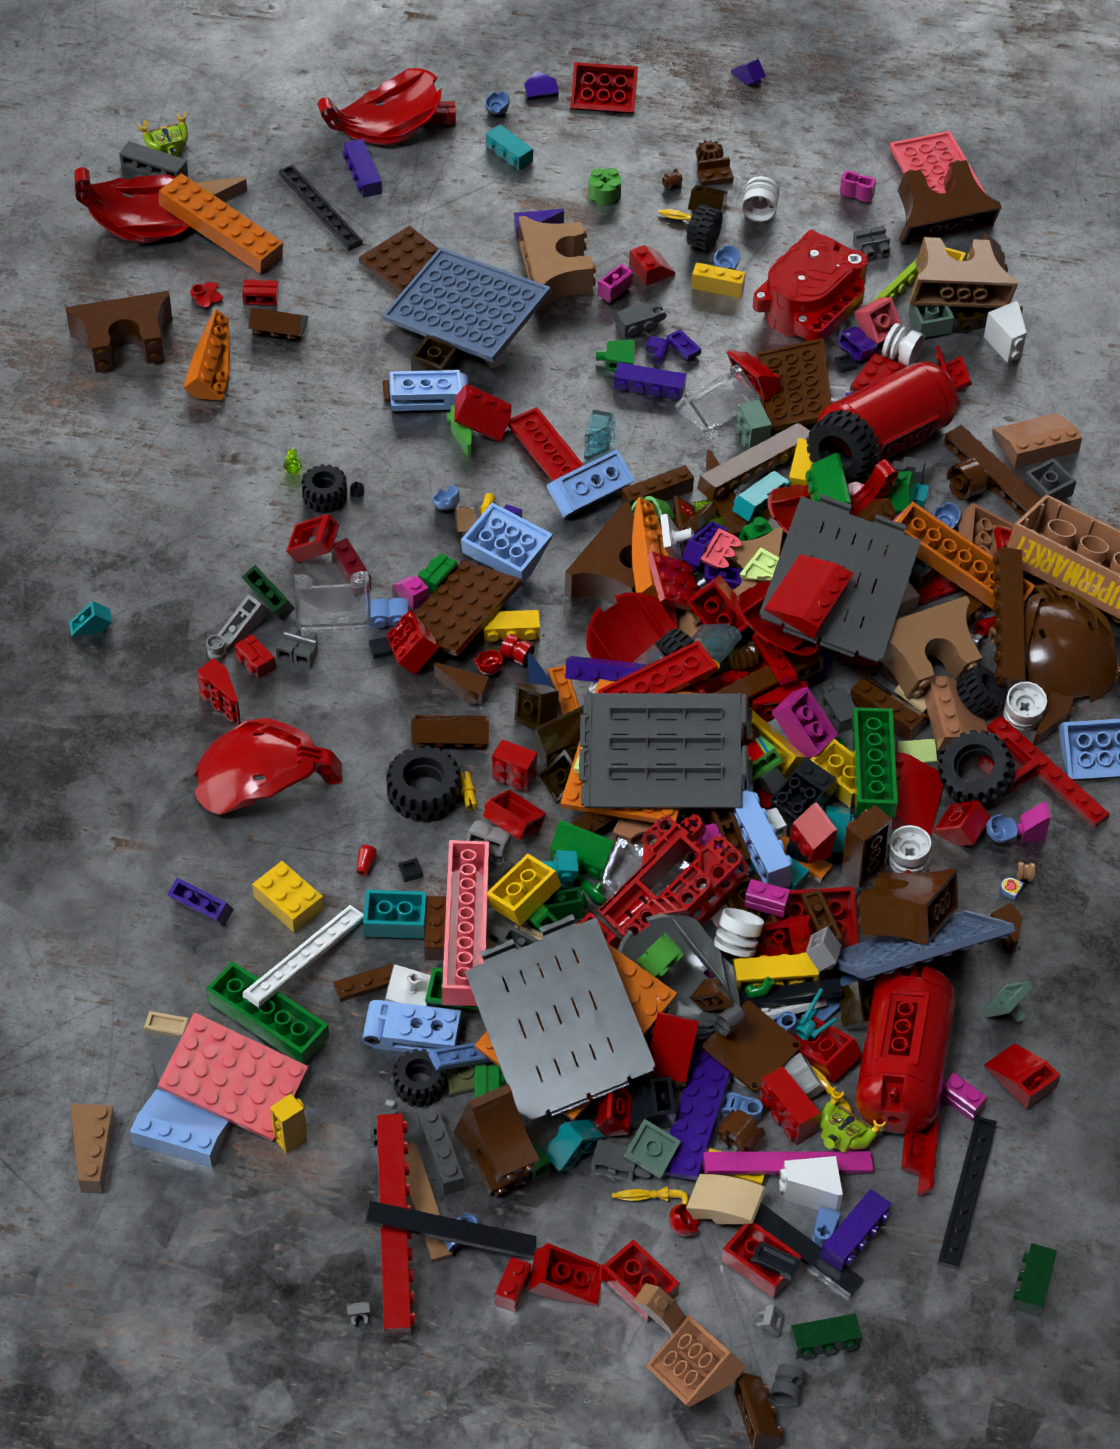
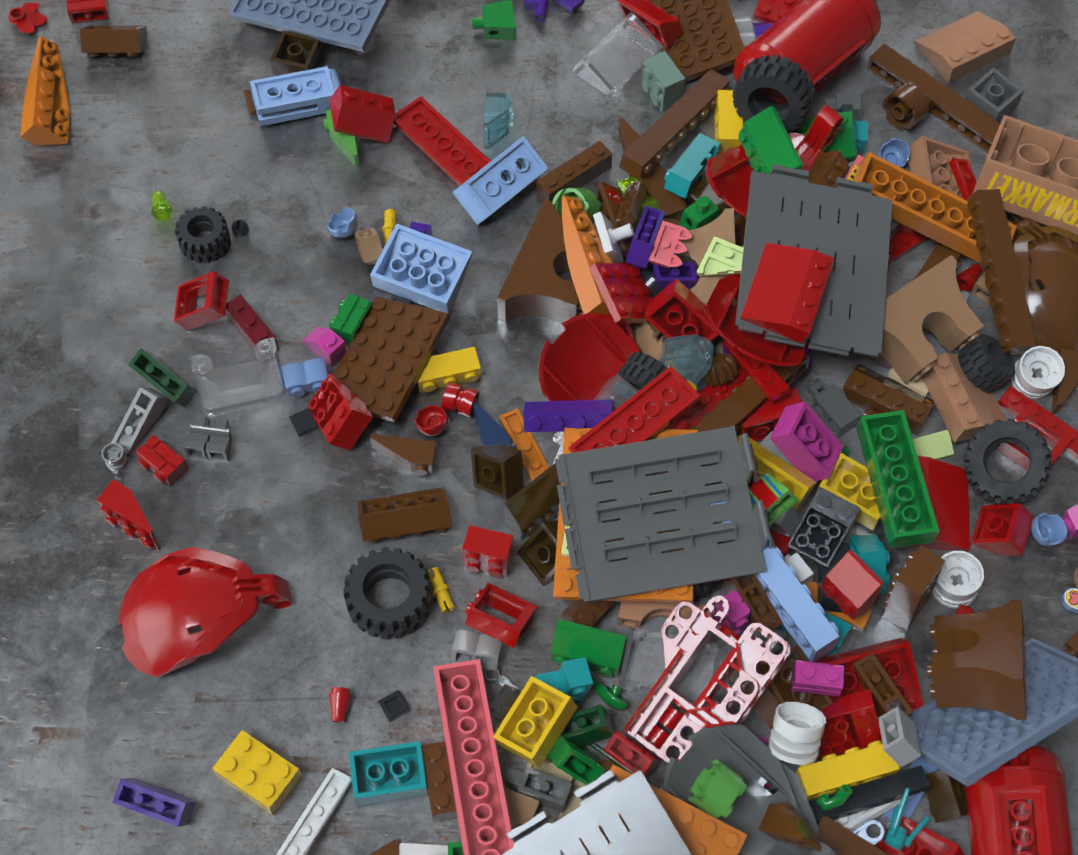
camera: 10 degrees left, 10 degrees up
dark purple brick [613,362,687,401] -> none

